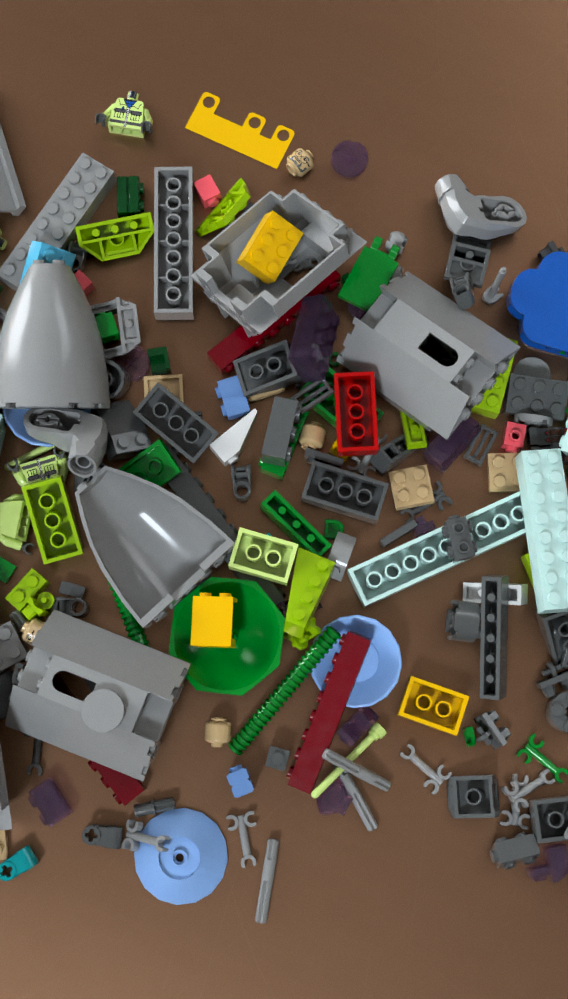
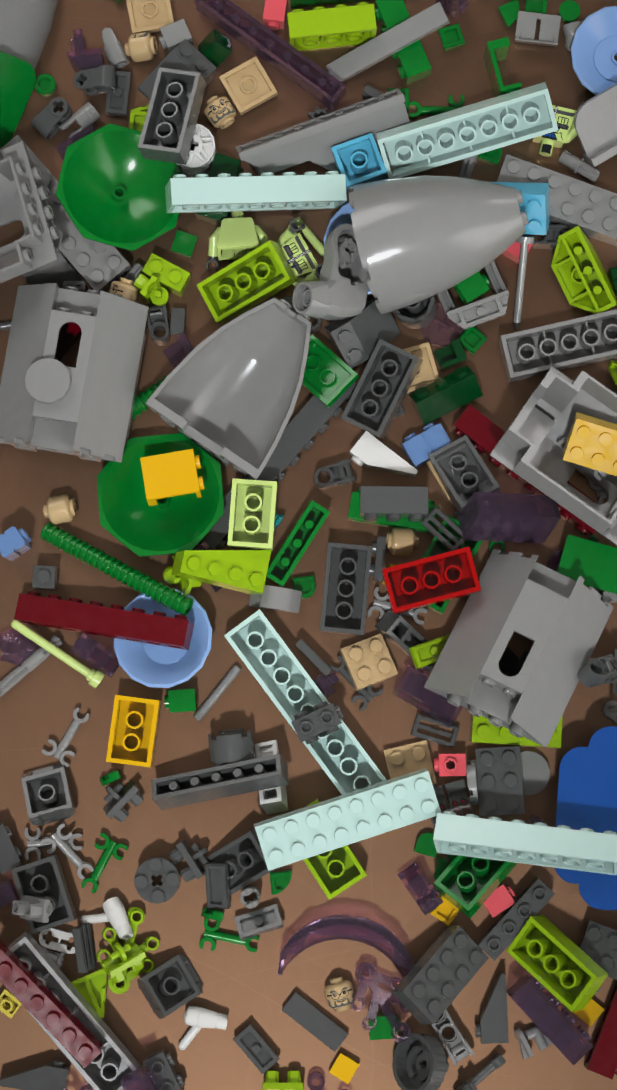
camera: 80 degrees right, 5 degrees up
light grey axle [322,748,391,792] -> none
none -> panel [163,333,194,369]
none -> green brick [164,689,197,713]
none -> light grey bar [193,665,241,721]
none -> dark green brick [409,366,483,425]
none -> green tile [459,327,487,356]
none -> light grey piece [513,234,534,329]
none -> light grey axle [558,149,600,182]

